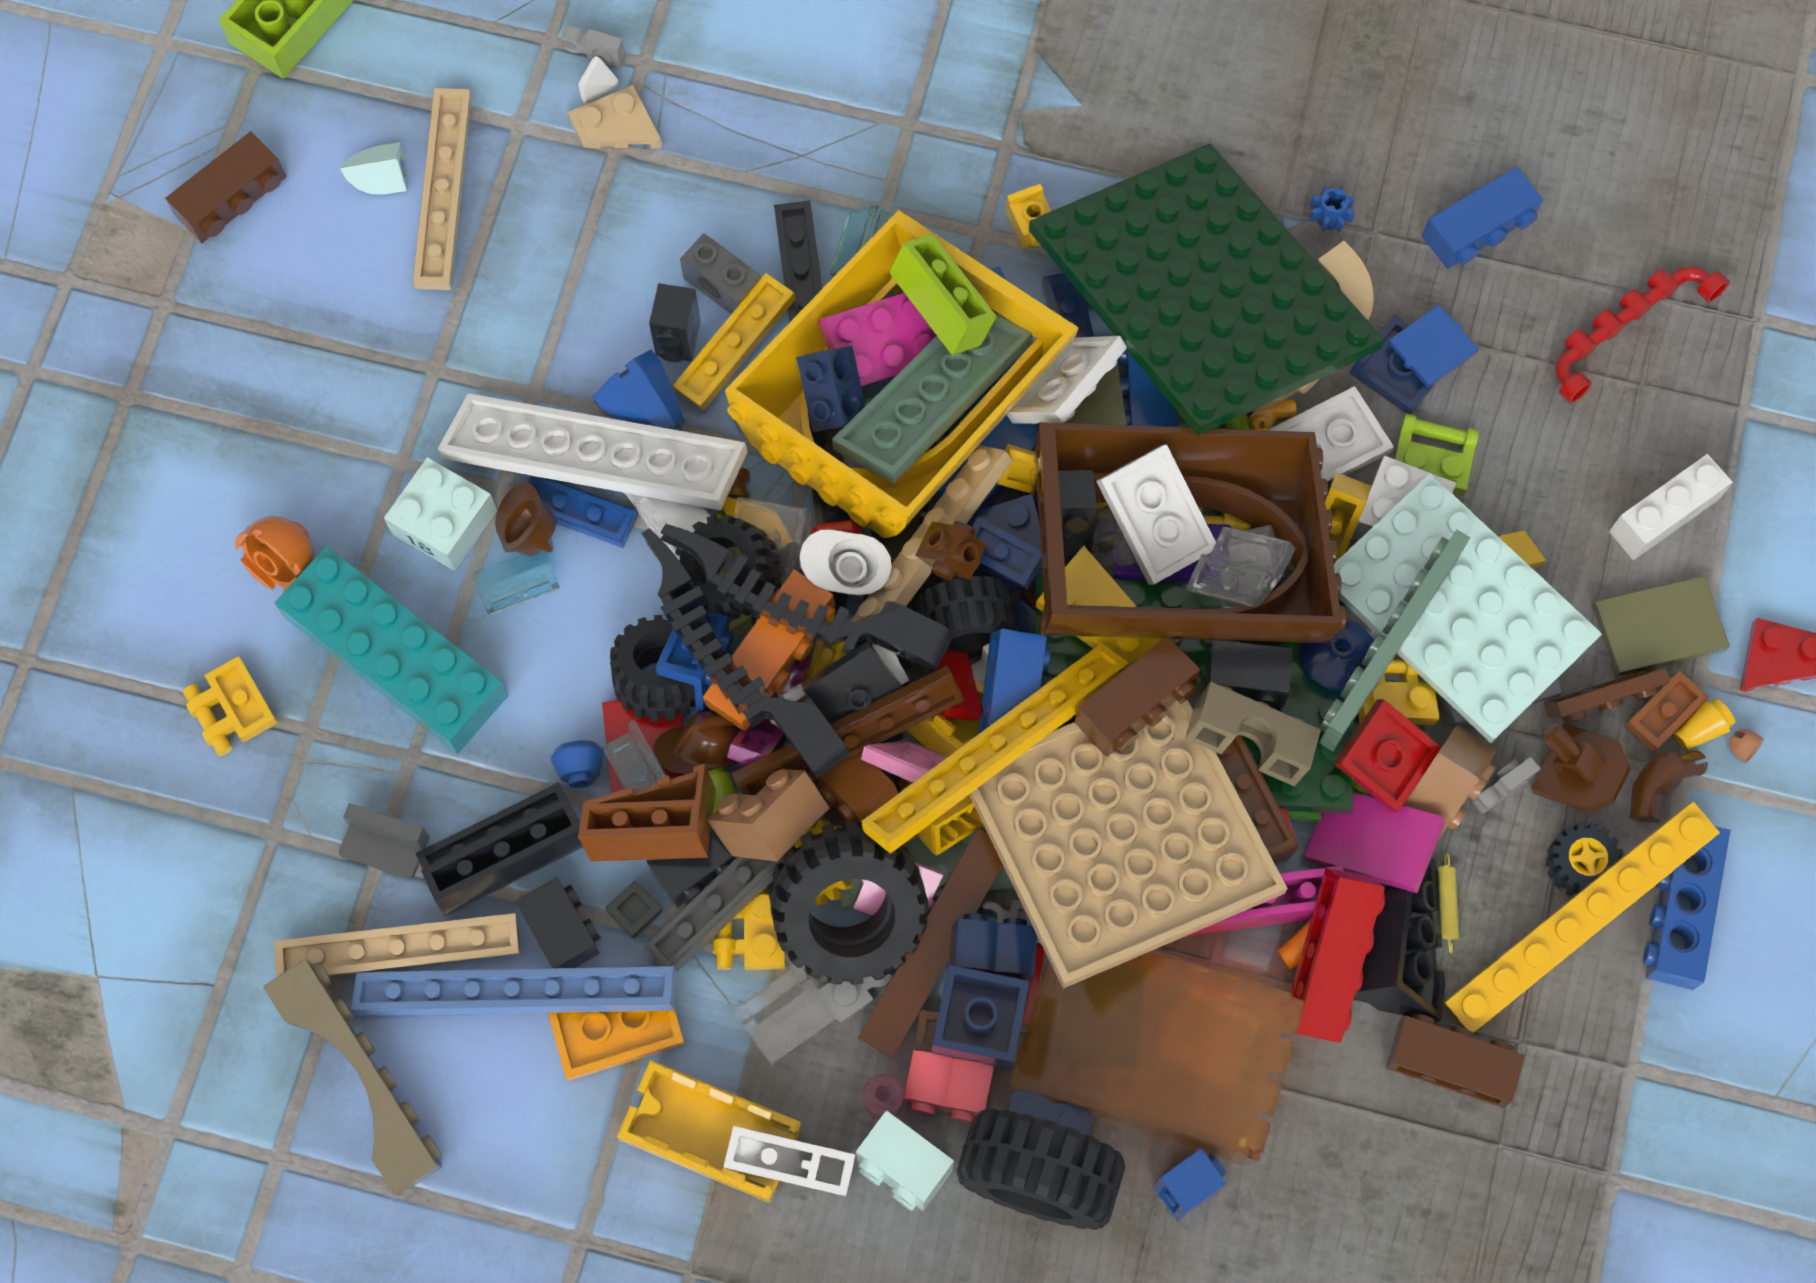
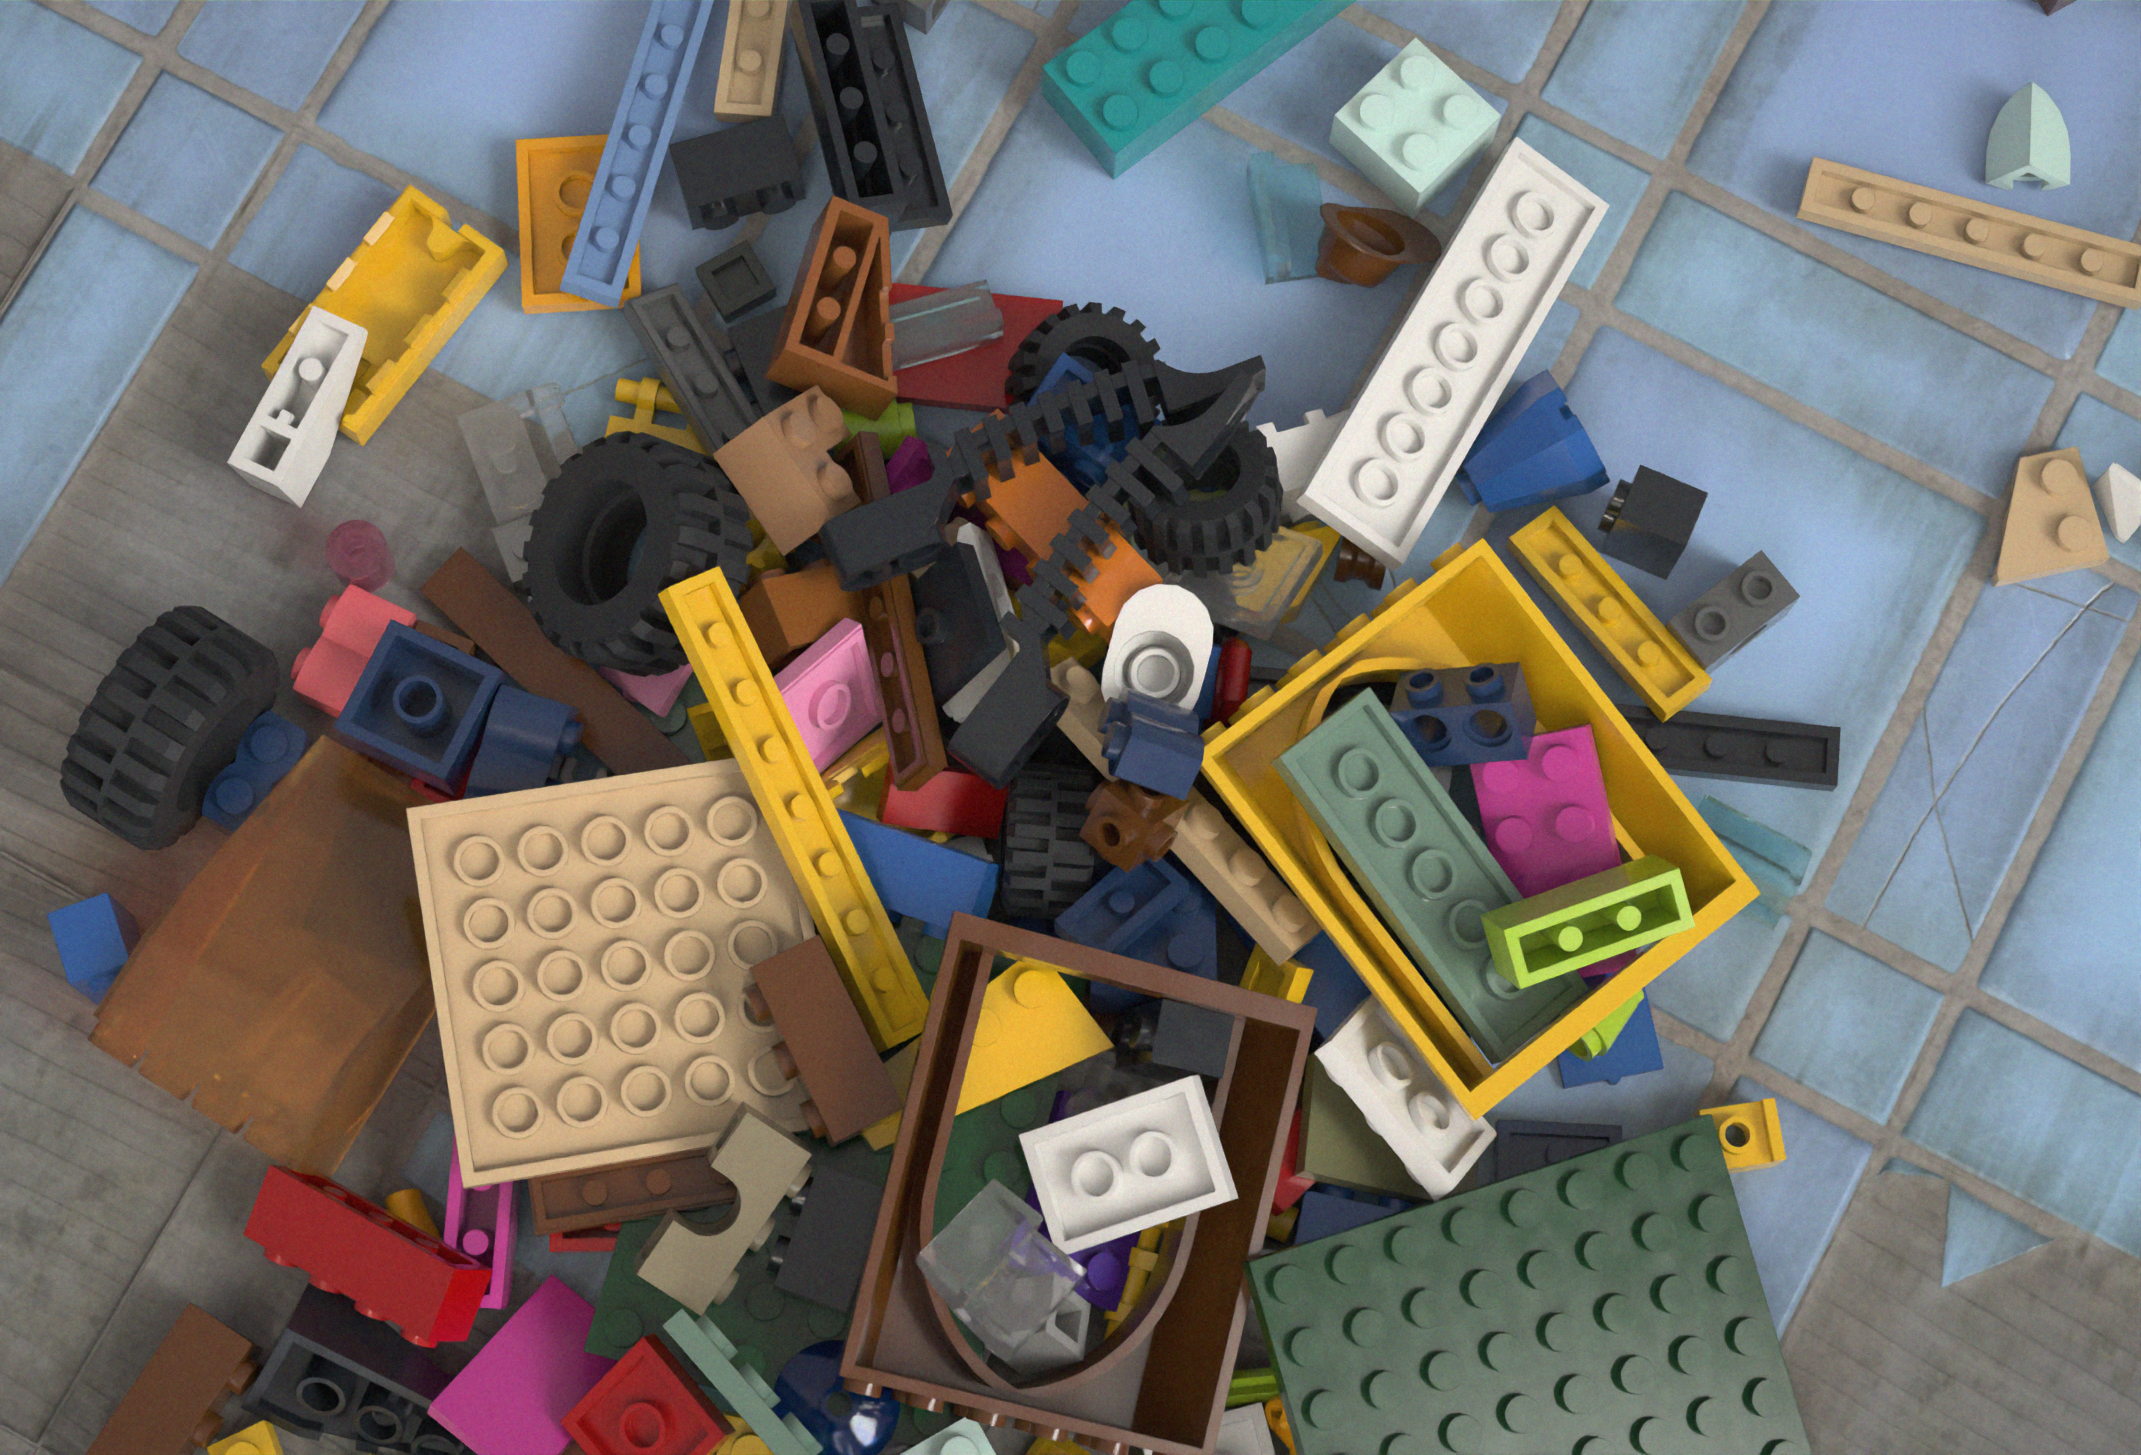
camera: 100 degrees right, 5 degrees up
blue tile [528,475,638,548] -> none
blue cone [551,740,605,788] -> none
reddish brown piece [653,710,738,775] -> none
light aqua brick [856,1110,954,1212] -> none
none -> dark blue brick [1097,687,1204,801]

